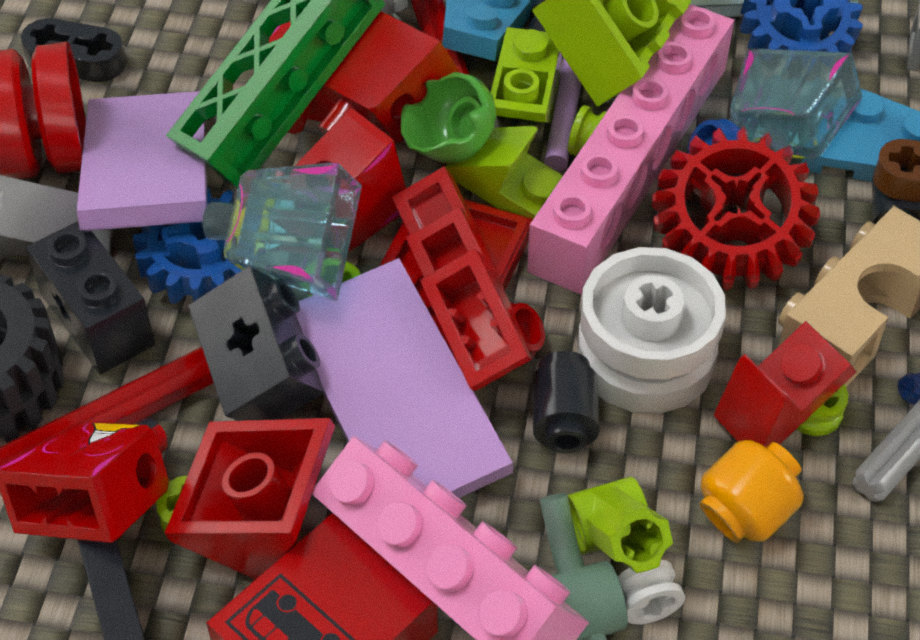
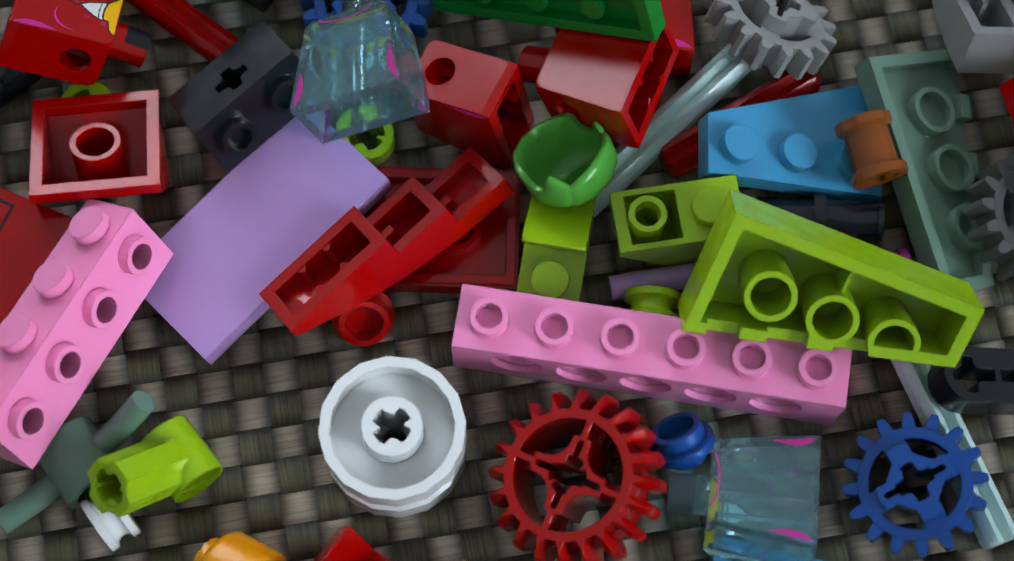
camera: 70 degrees right, 20 degrees up
black brick [532,351,600,453] -> none

